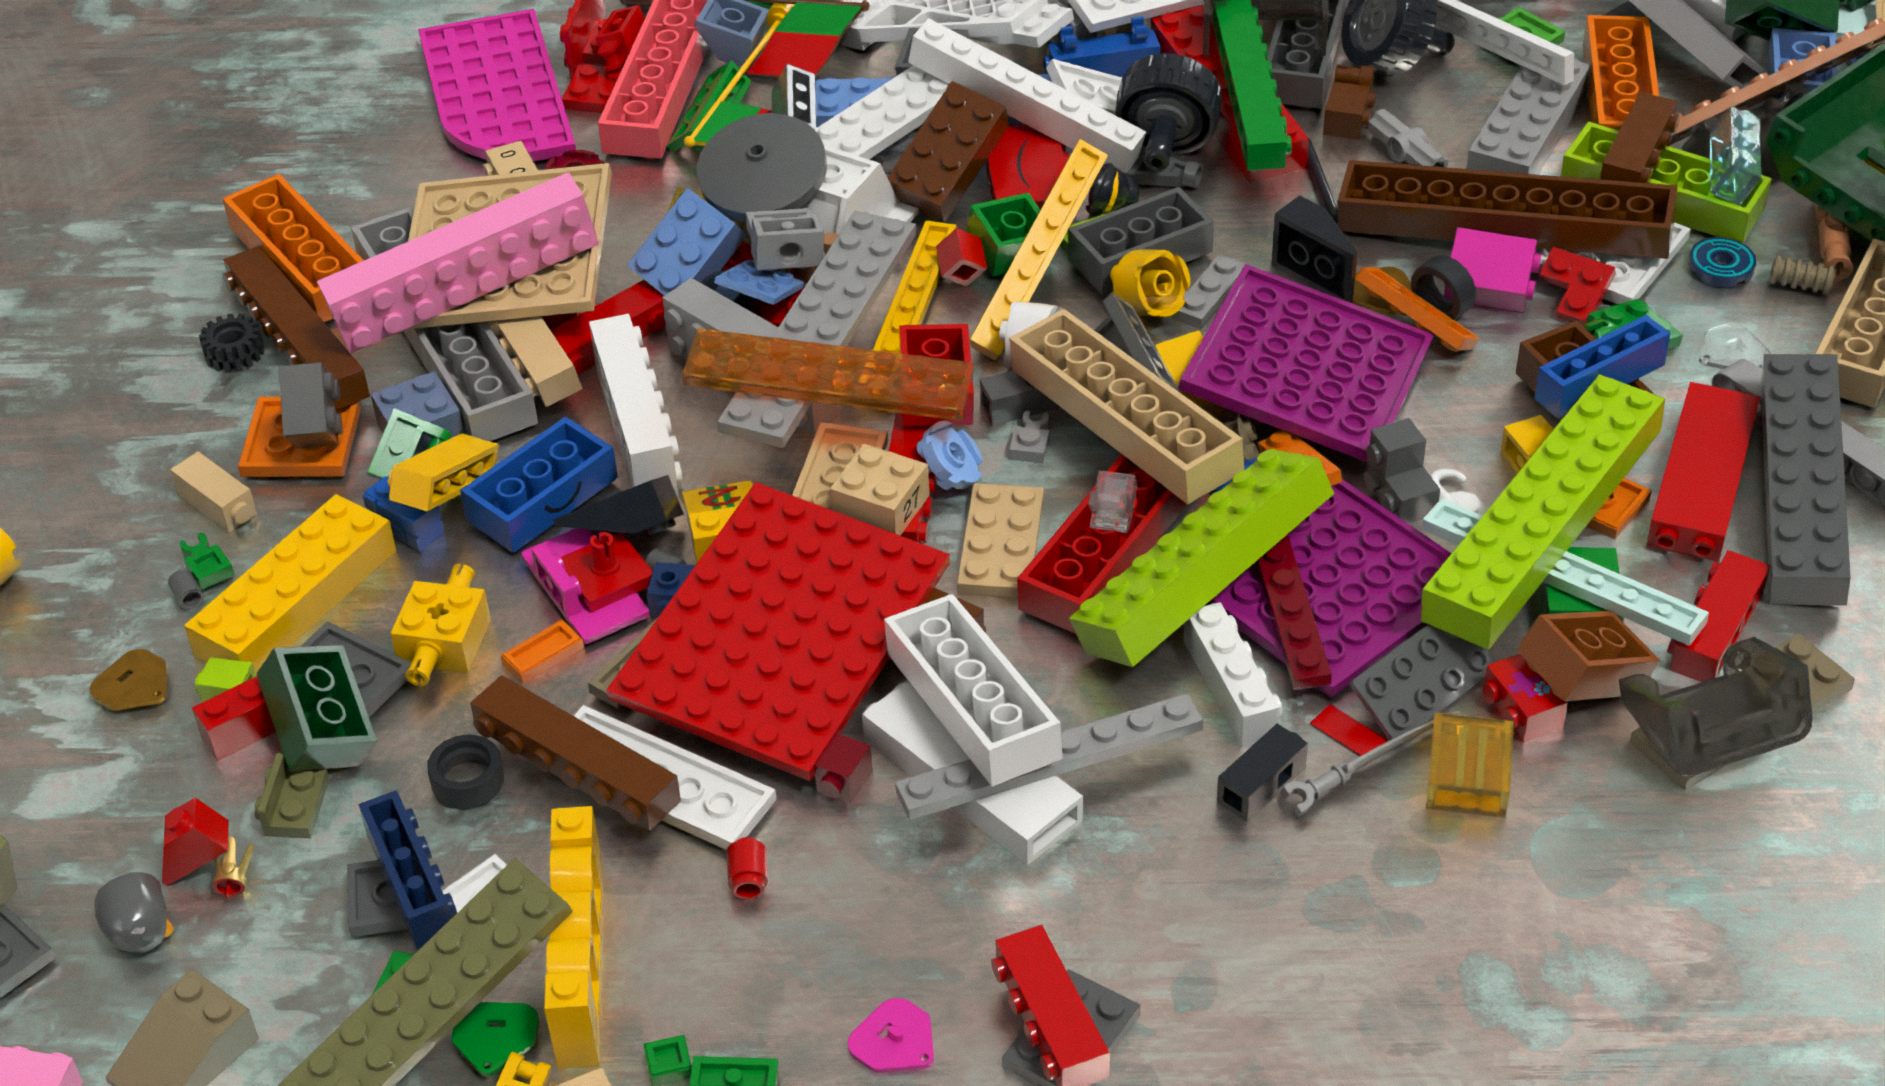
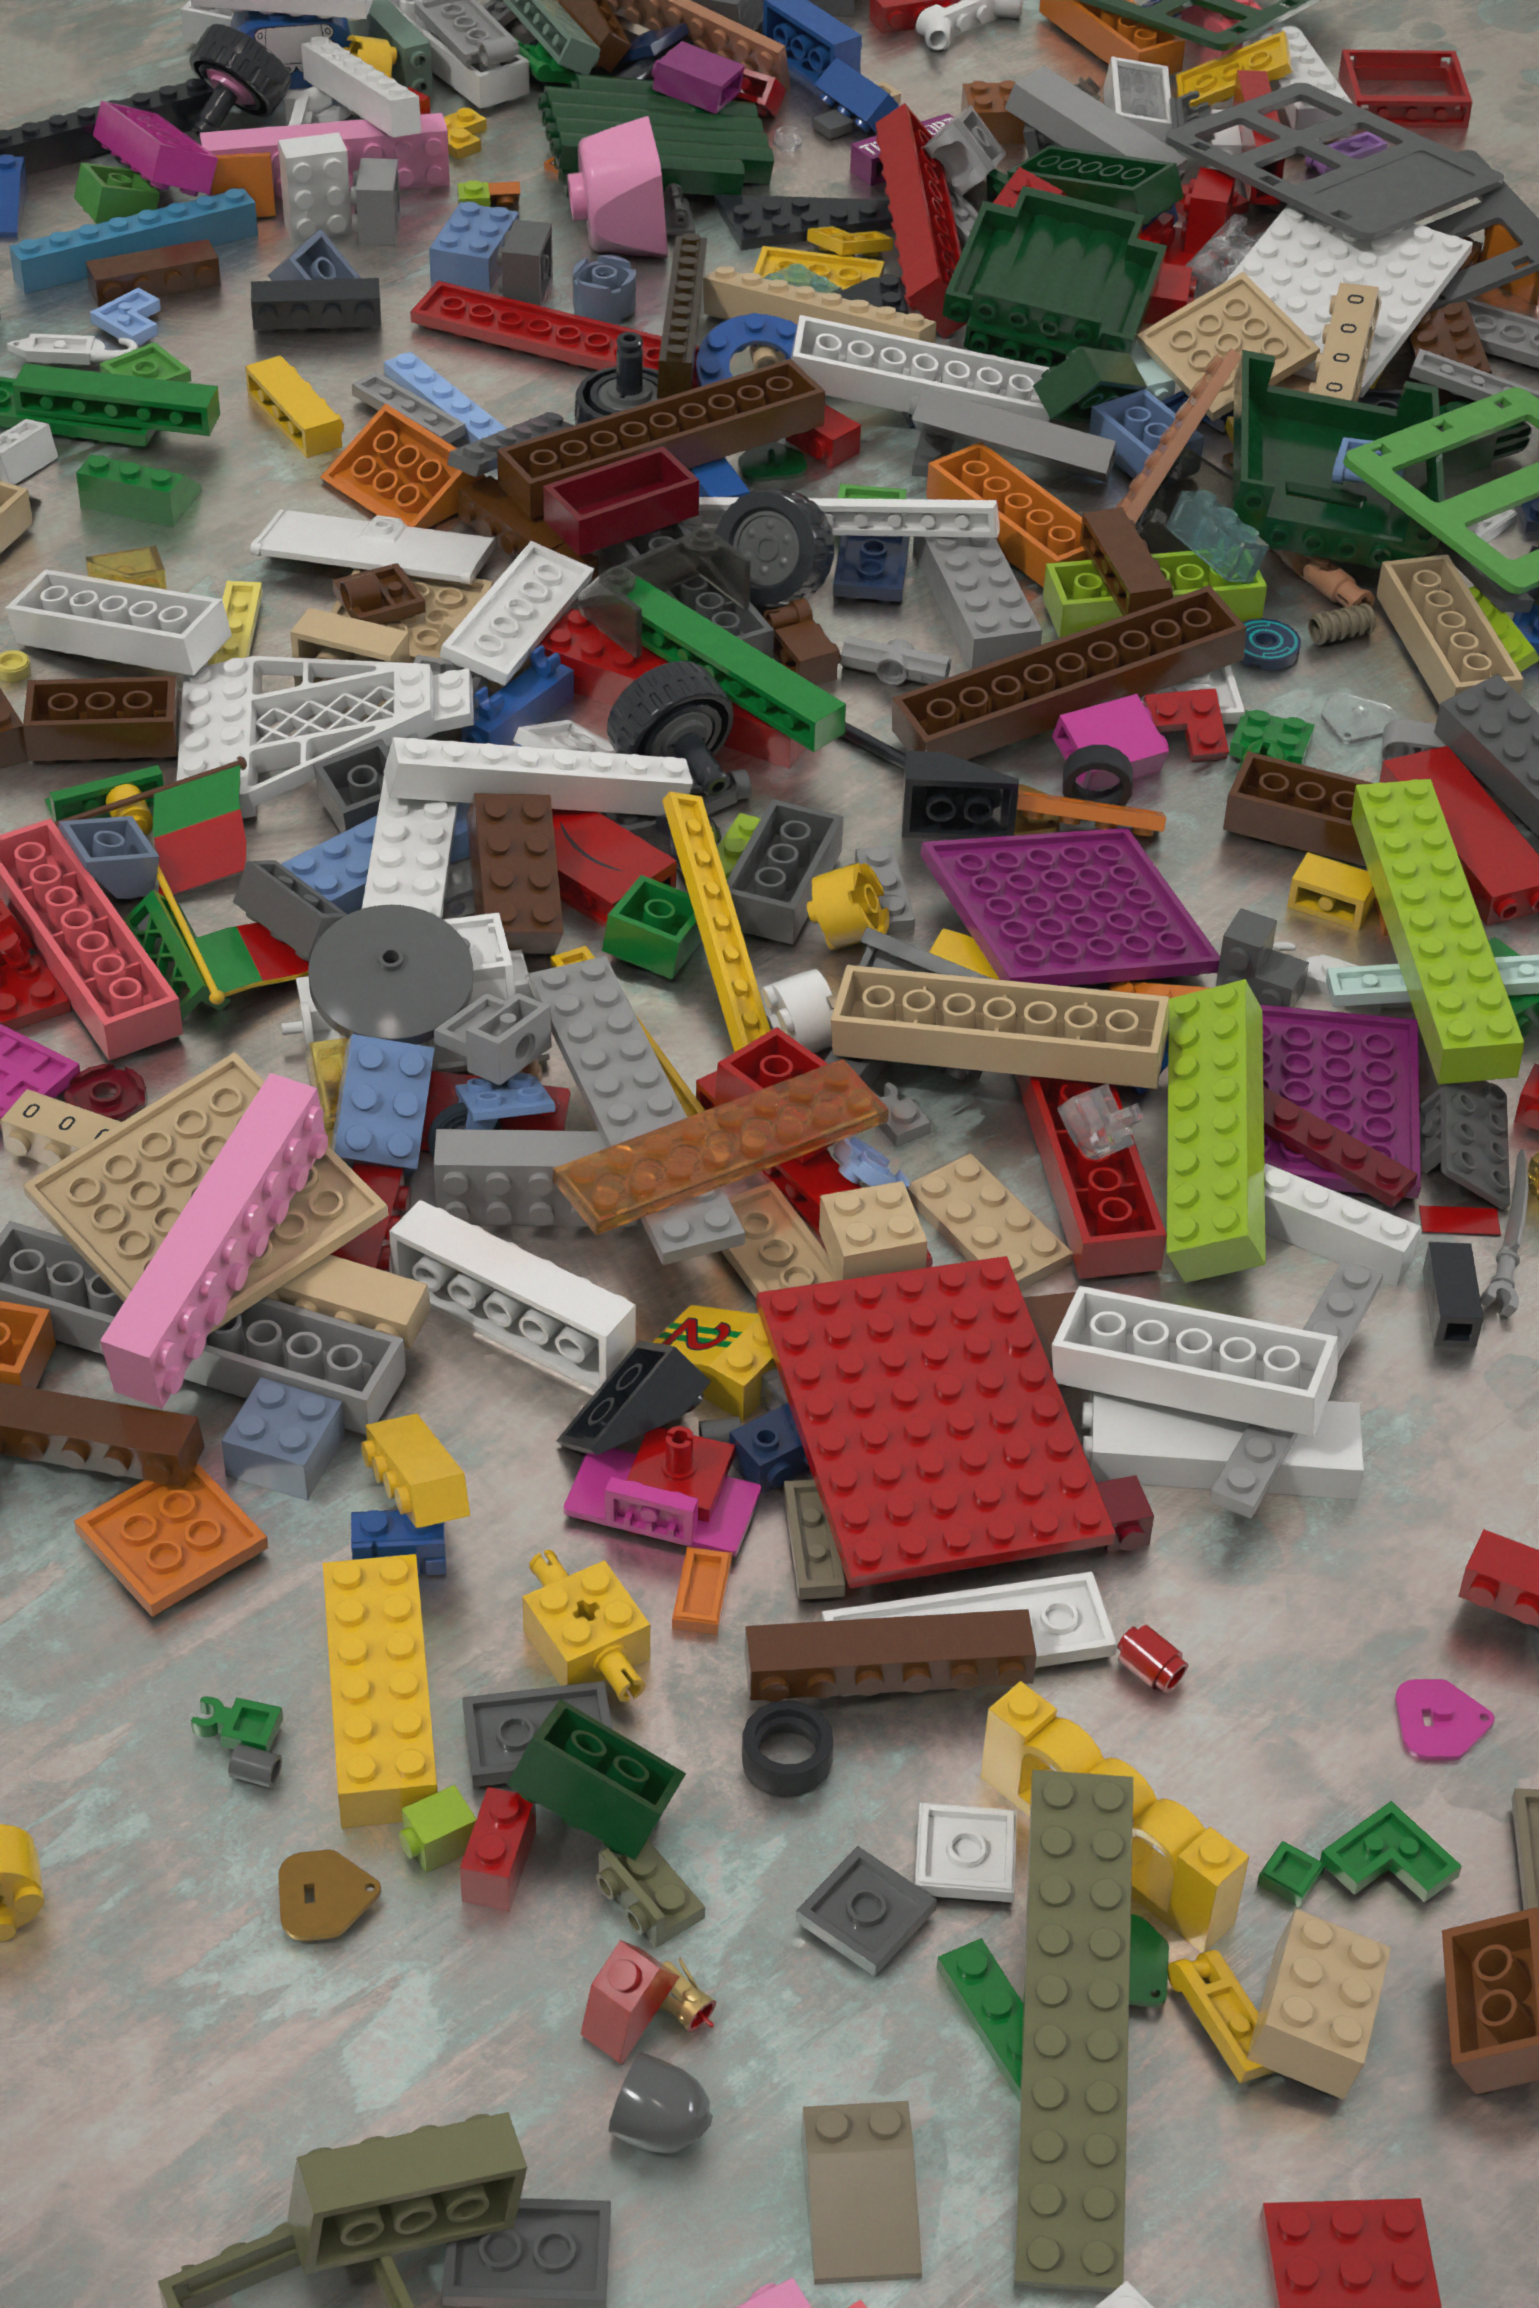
camera: 45 degrees left, 0 degrees up
tan brick [170,452,257,533] -> none
dark grey brick [279,363,343,448] -> none
dark blue brick [358,790,457,949] -> none
plate [367,408,452,480] -> none
blue brick [460,416,618,553] -> none
red brick [936,228,987,287] -> none
blue brick [1534,315,1671,419] -> none
none -> dark blue plate [833,535,910,602]

